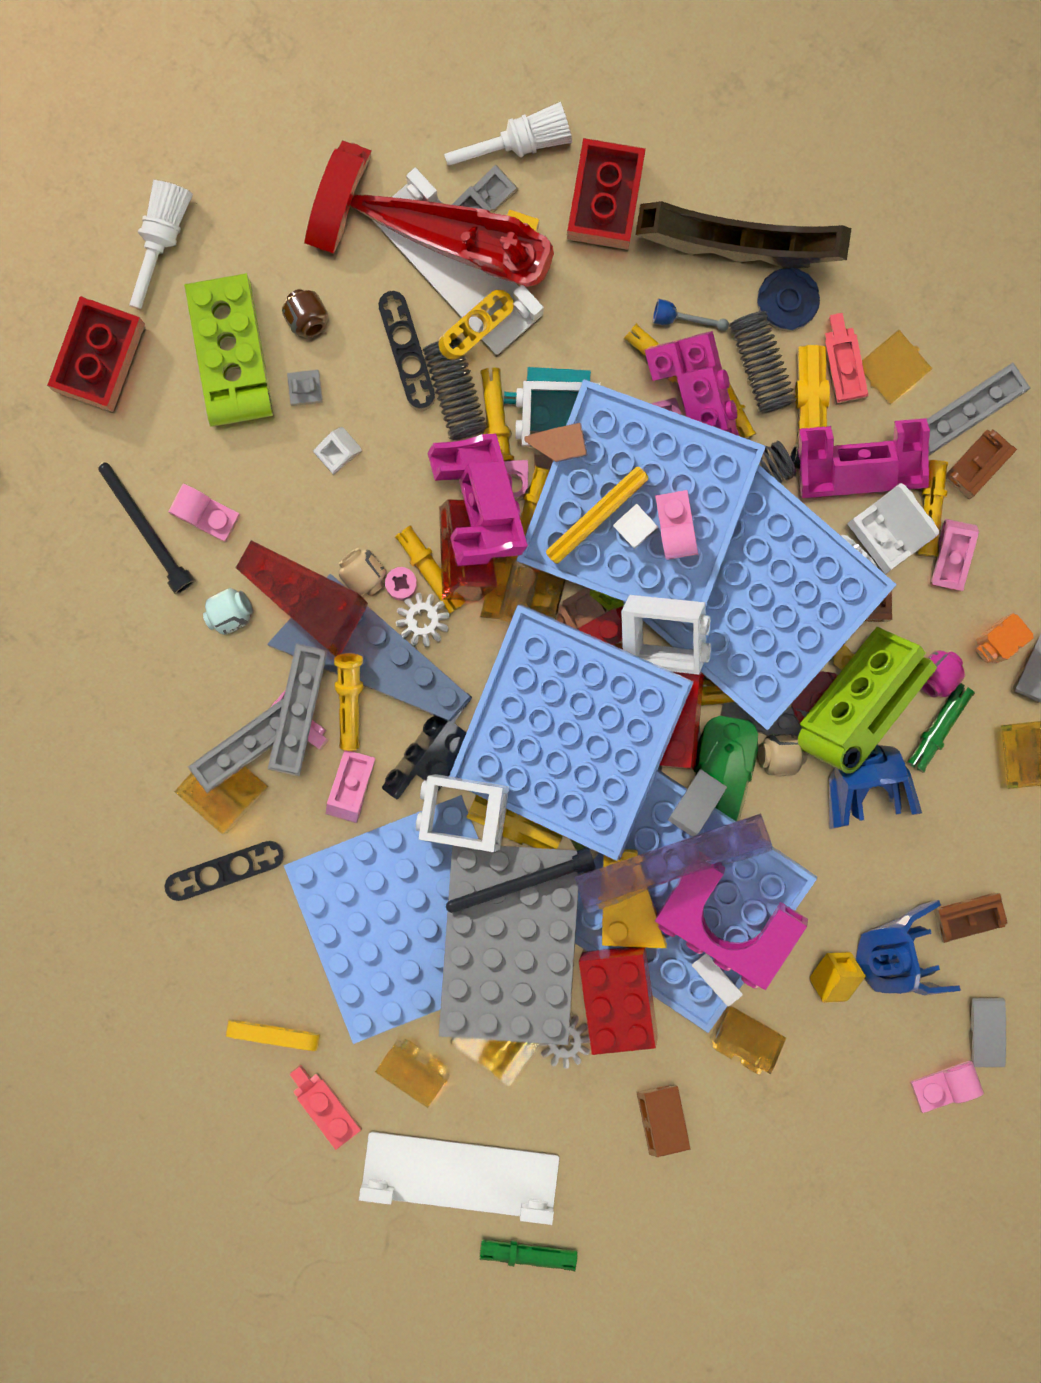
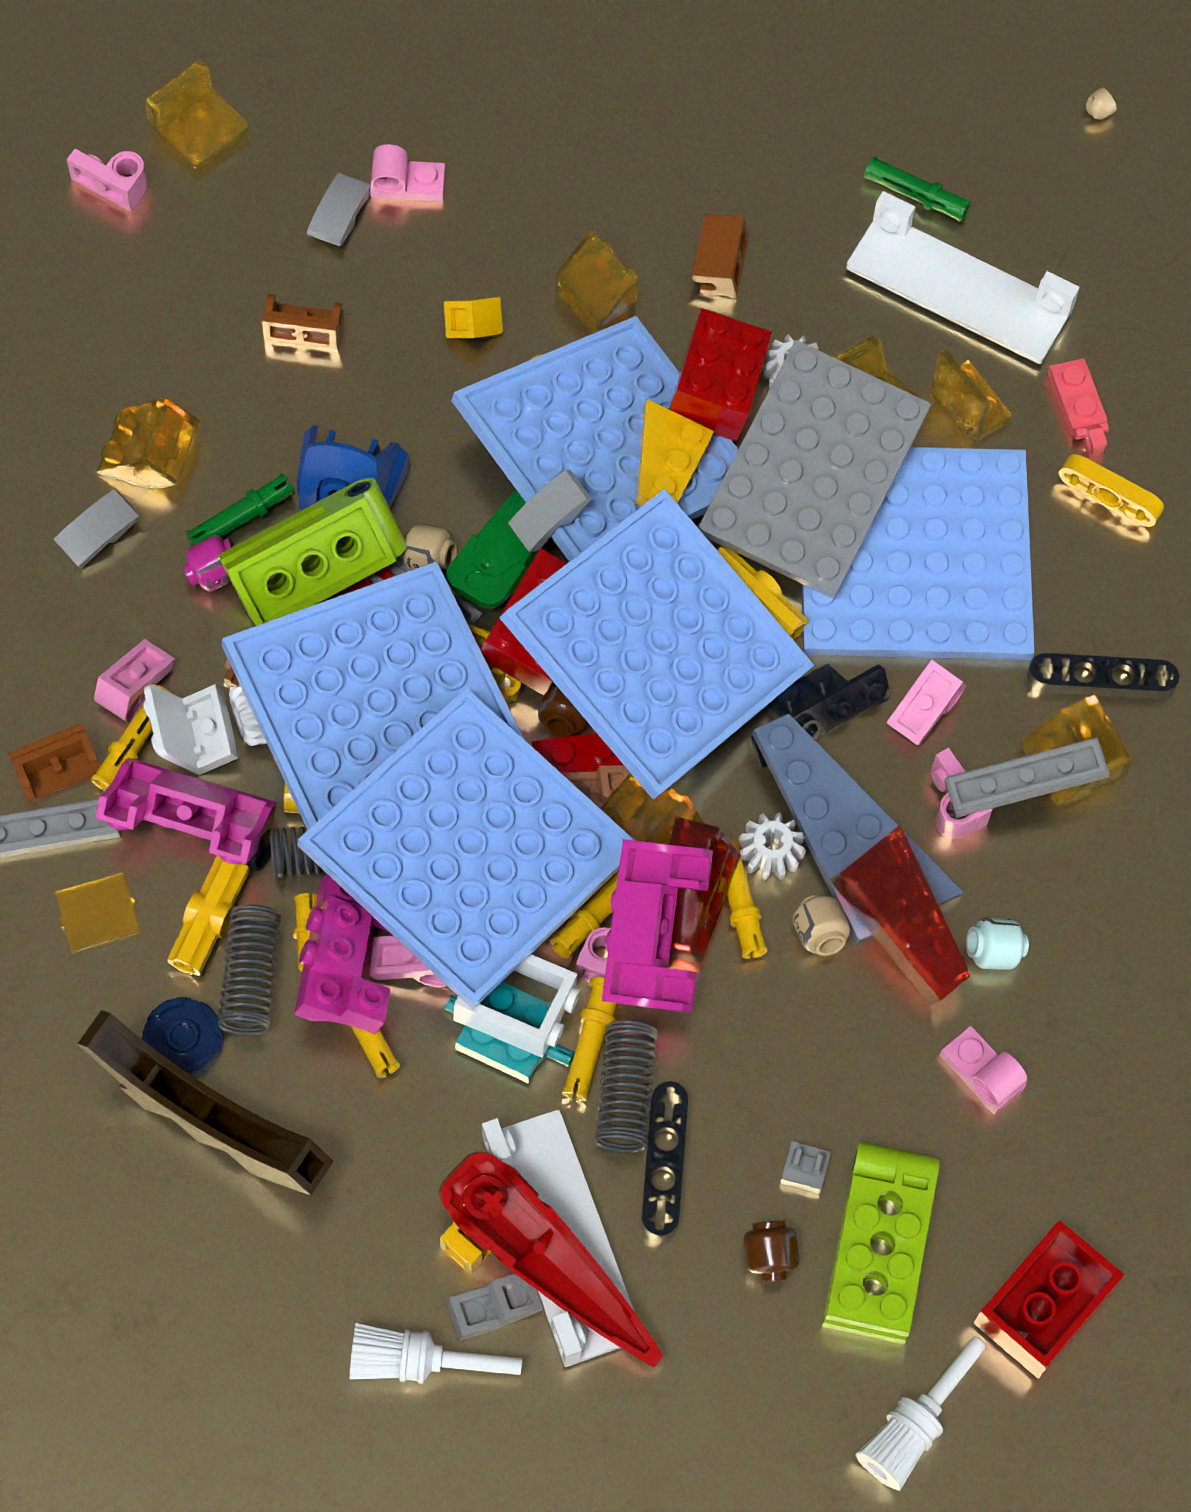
camera: 160 degrees left, 20 degrees down
black piece [98,462,196,595] -> none
light grey tile [268,643,328,776] -> none
red arch [304,140,372,254] -> none
white slope [313,427,362,475] -> none
yellow pin [334,653,363,751] -> none
bright pink wheel [385,567,417,600] -> none
white window [416,774,509,852] -> none
yellow beam [438,290,514,360] -> none
black piece [446,847,597,913] -> none
nougat slope [524,423,588,462] -> none
yellow axle [546,466,649,564] -> none
red brick [567,138,646,250] -> none
clear purple arch [574,813,773,913] -> none
white slope [613,504,659,549] -> none
white window [621,595,711,675] -> none
hinge [653,299,729,331] -> none
bright pink plate [655,490,698,560] -> none
dark pink arch [655,851,808,991] -> none
white sticker [692,953,743,1007] -> none
coral hinge [825,313,868,403] -> none
blue piece [856,900,961,996] -> none
orange brick [976,613,1034,663] -> none

